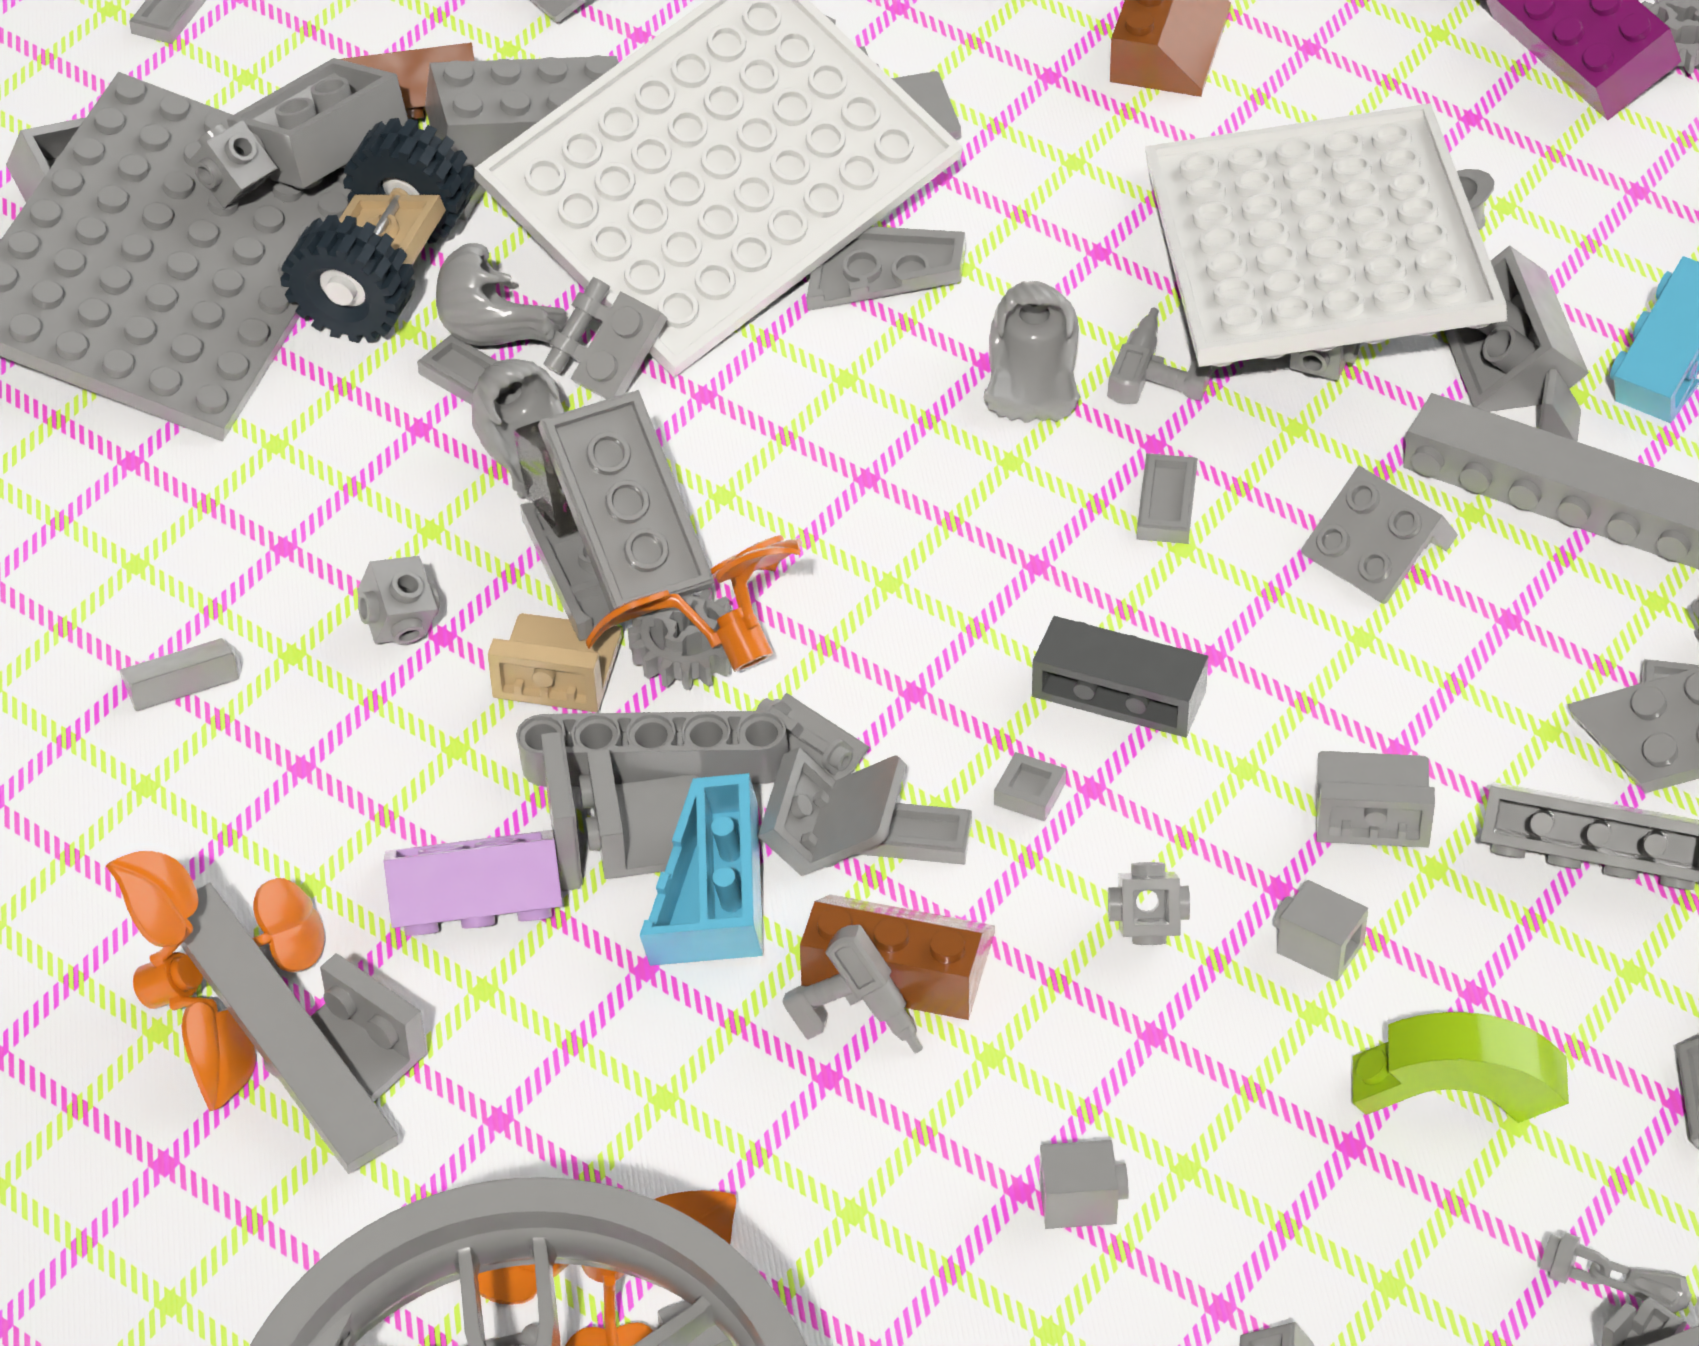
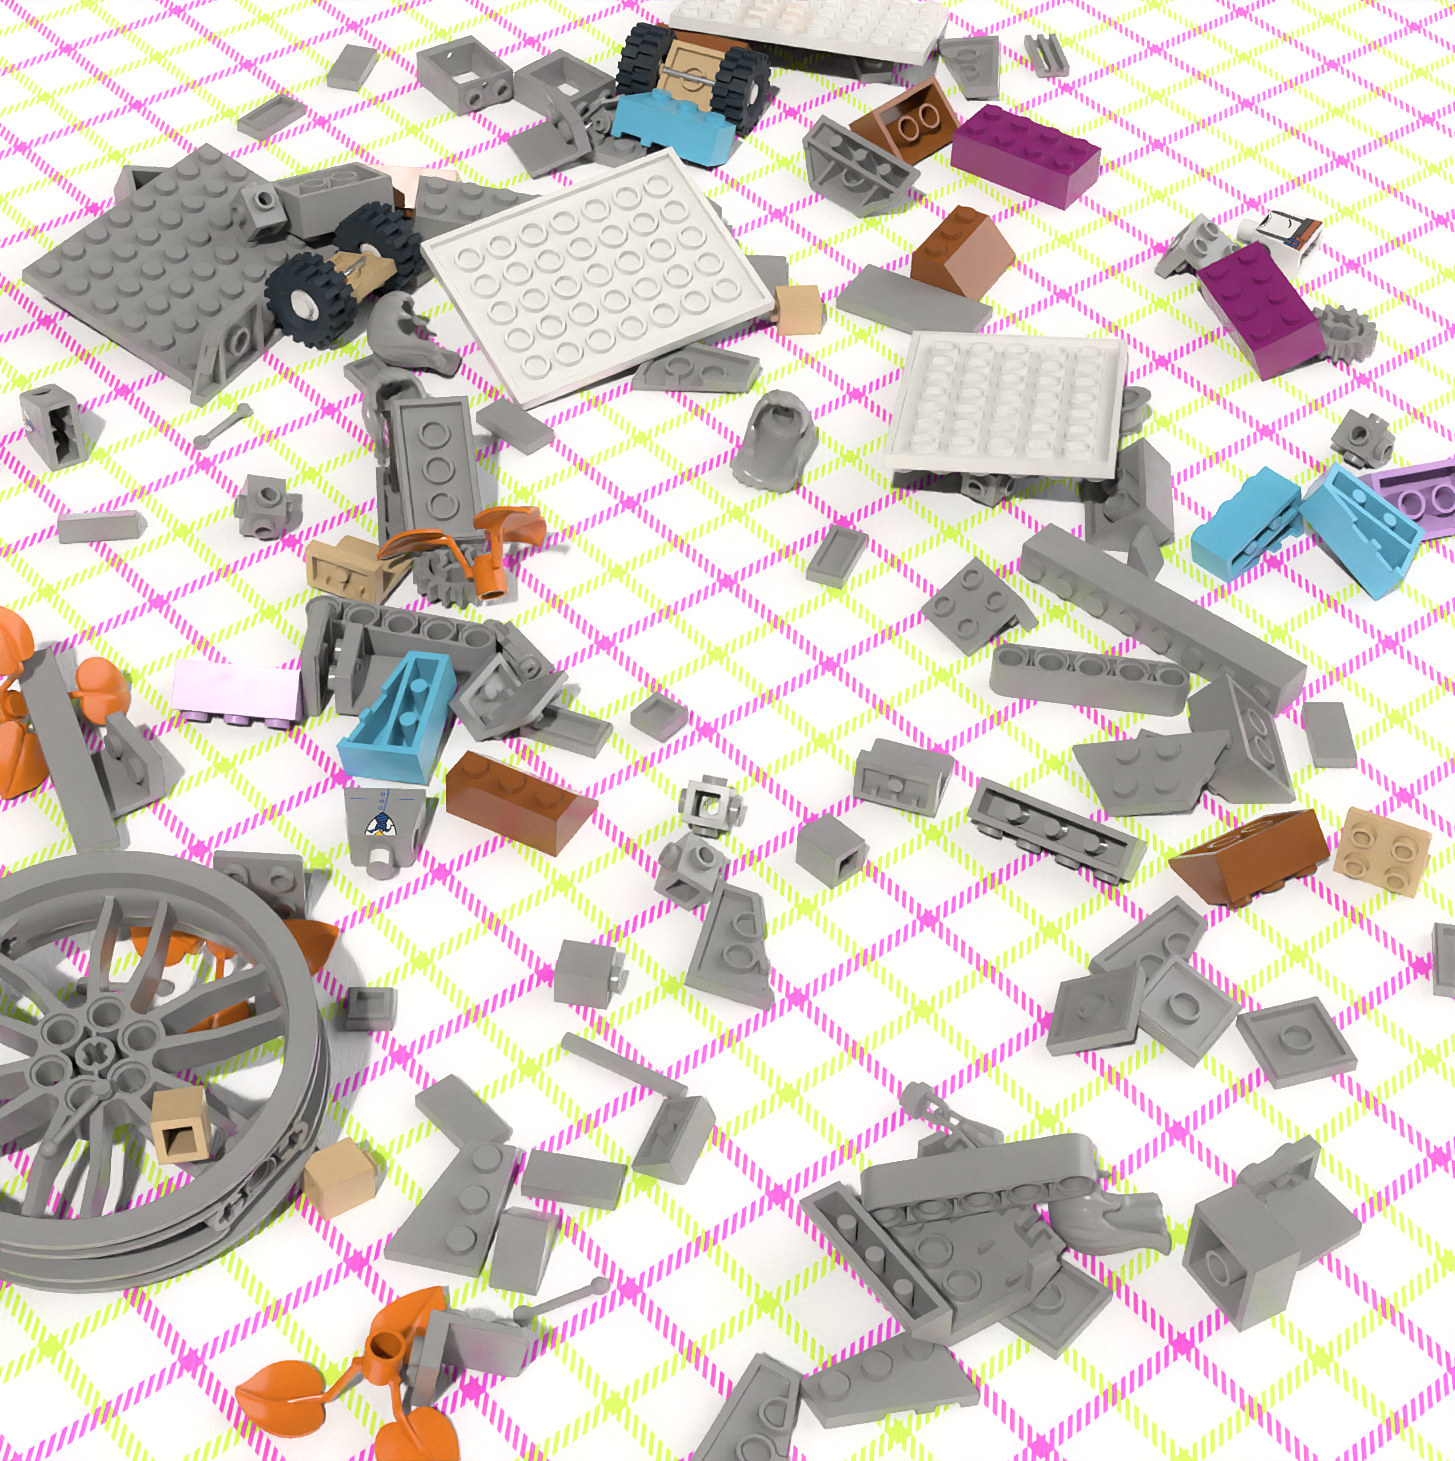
camera: 10 degrees right, 5 degrees down
light grey plate [543,277,668,399] -> none
light grey piece [782,925,923,1054] -> none
dark grey brick [1032,615,1209,738] -> none
light grey piece [1107,307,1213,404] -> none
lime arch [1352,1012,1569,1123] -> none
none -> light grey torso [19,383,88,472]
none -> light grey wing [190,290,284,408]
none -> light grey hinge [193,403,251,450]
none -> light grey bracket [213,850,313,920]
none -> light grey torso [344,787,427,880]
none -> light grey tile [346,987,394,1031]
none -> light grey tile [476,397,554,456]
none -> light grey bar [560,1031,688,1099]
none -> light grey brick [653,832,724,912]
none -> light grey wing [684,881,773,1012]
none -> tan brick [768,285,823,336]
none -> light grey tile [836,263,993,335]
none -> light grey beam [989,643,1191,717]

